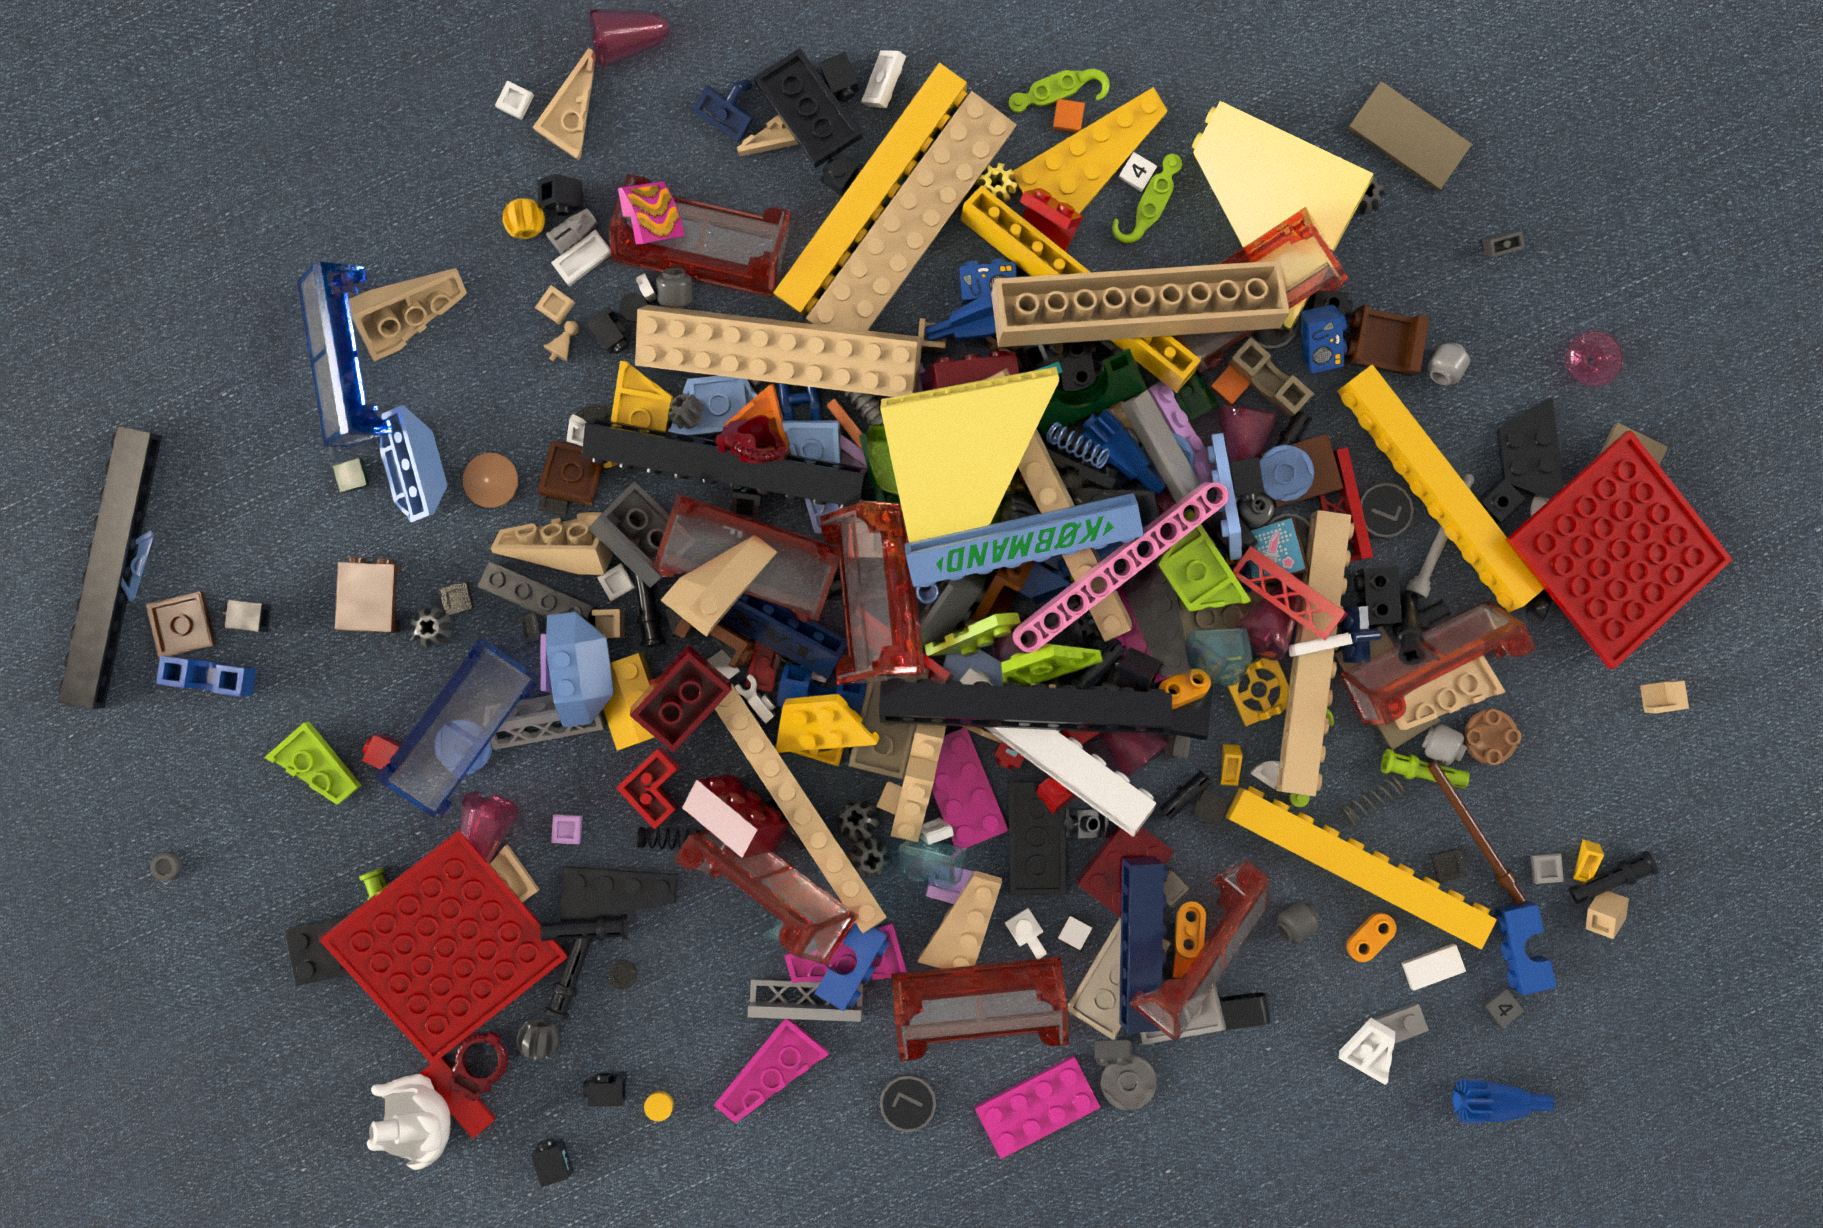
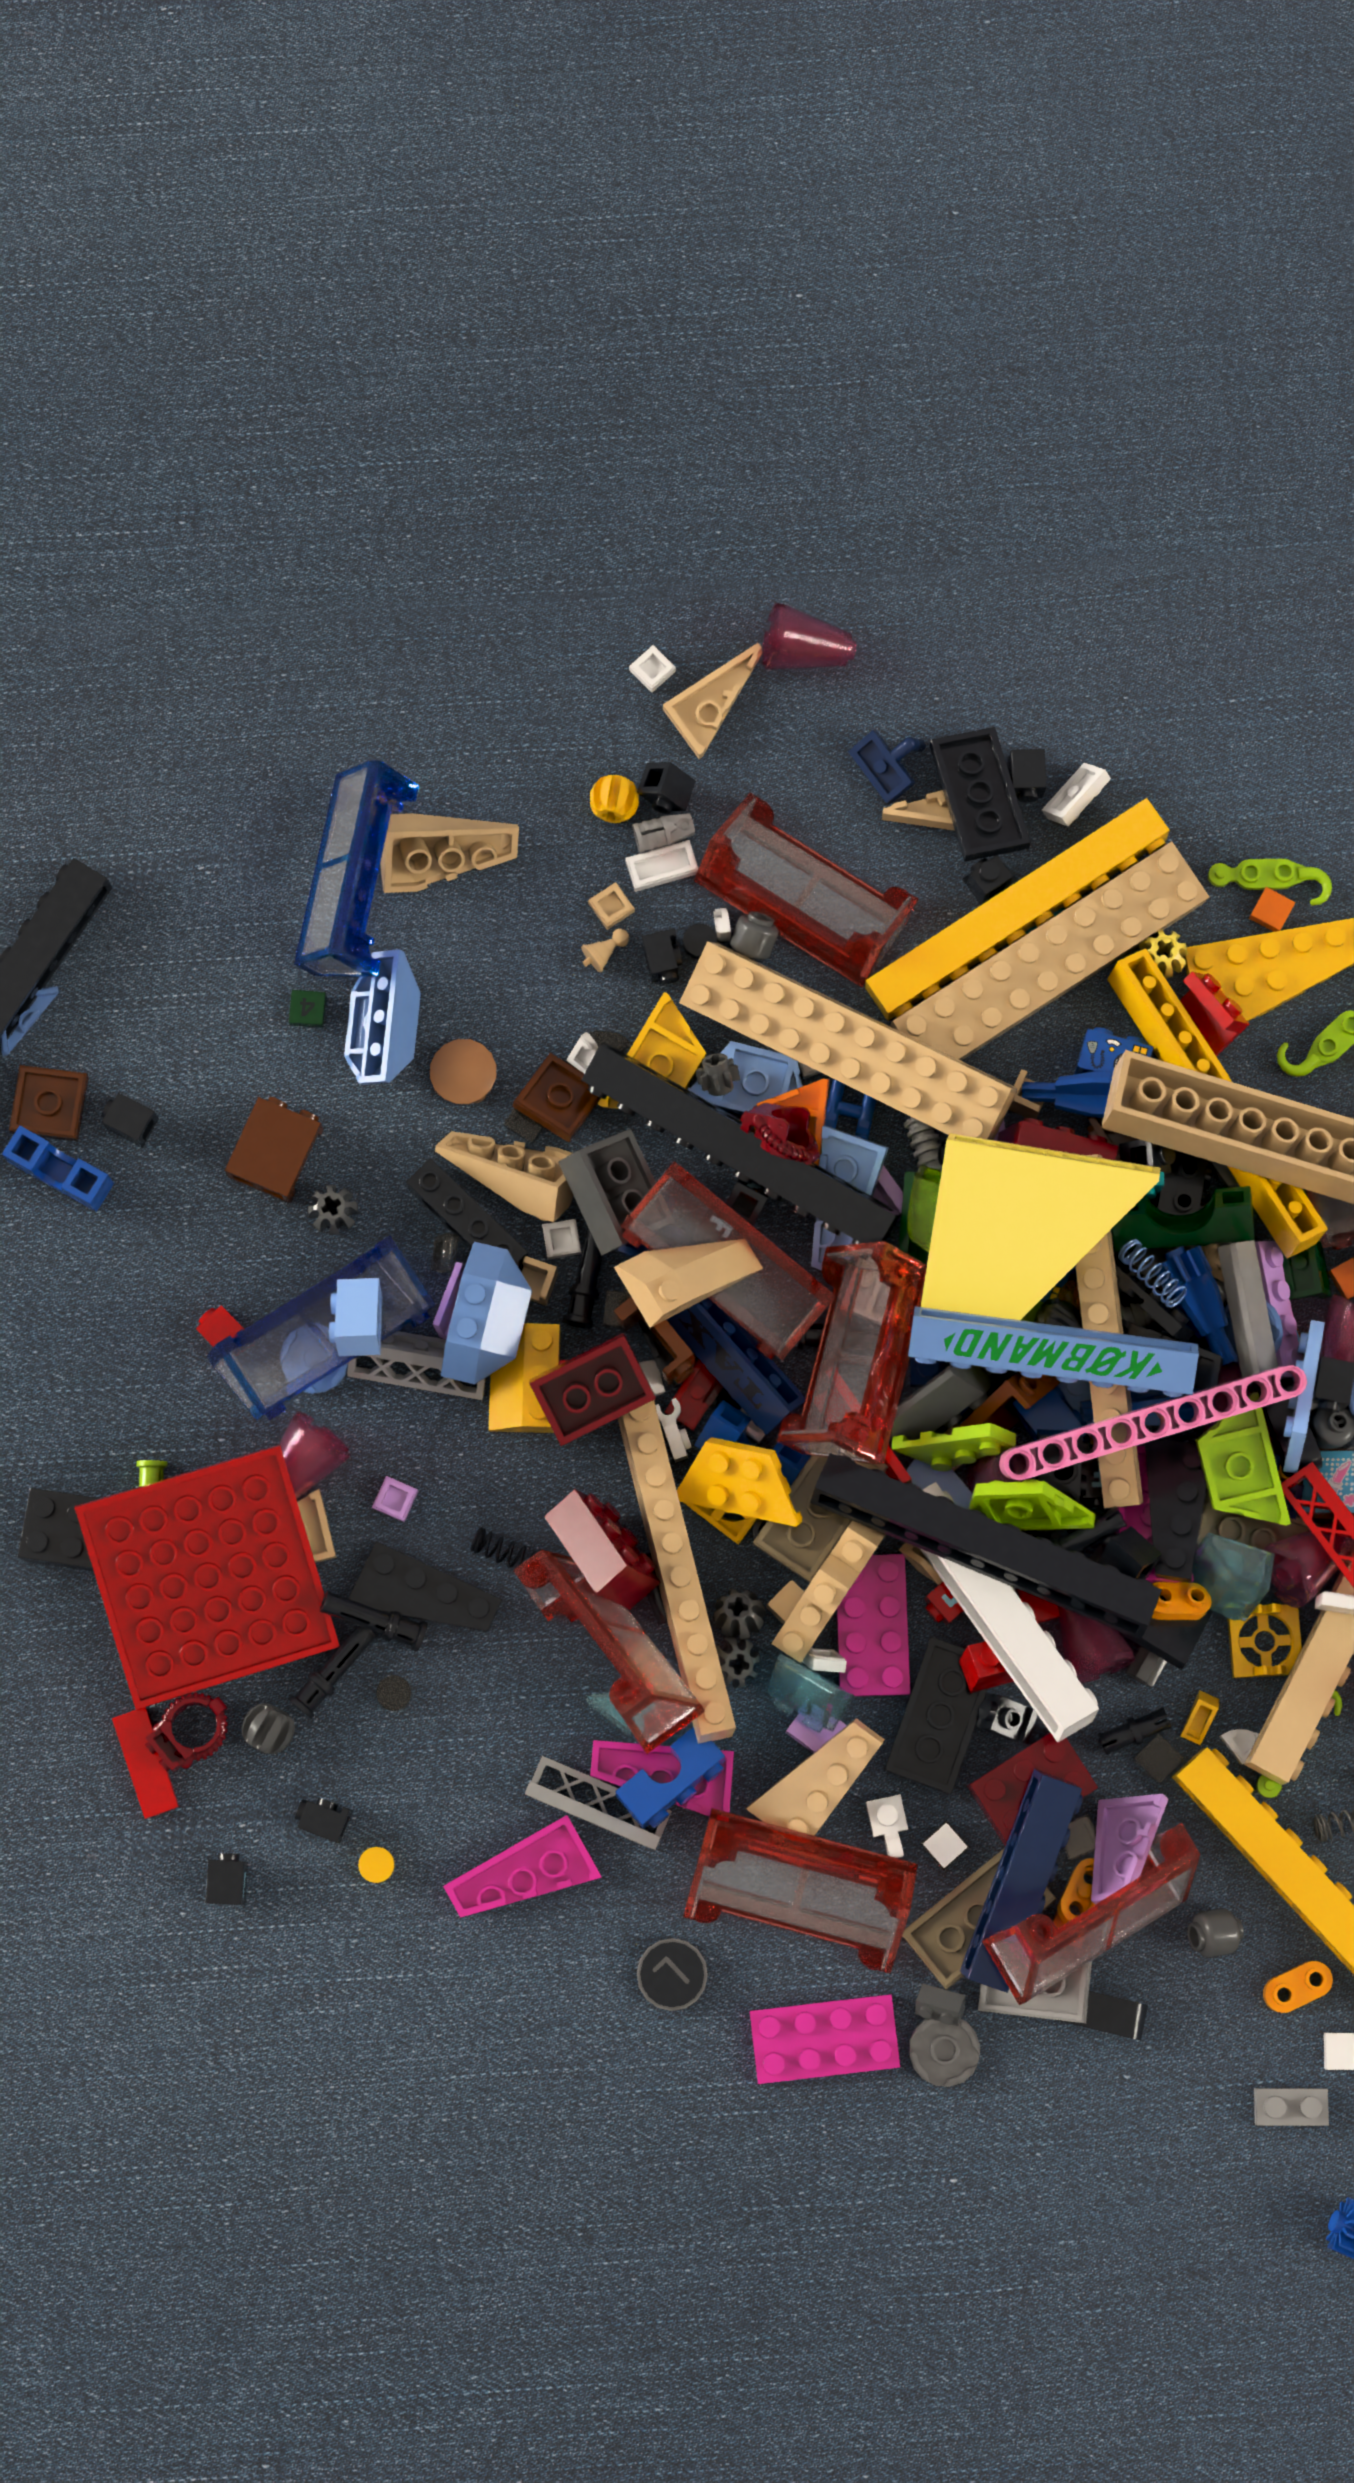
camera: 20 degrees right, 10 degrees down
lime wing [264,721,362,805] -> none
white piece [367,1074,451,1170] -> none
clear smoke tile [439,582,475,615] -> none
red brick [616,747,681,829] -> none
slope [618,181,685,244] -> none
orange tile [827,398,864,449] -> none
medium blue piece [913,583,940,604] -> none
white tile [1118,152,1157,192] -> none
white wing [1339,1018,1396,1085] -> none
none -> light blue brick [329,1278,383,1356]
none -> lavender wing [1091,1794,1168,1906]

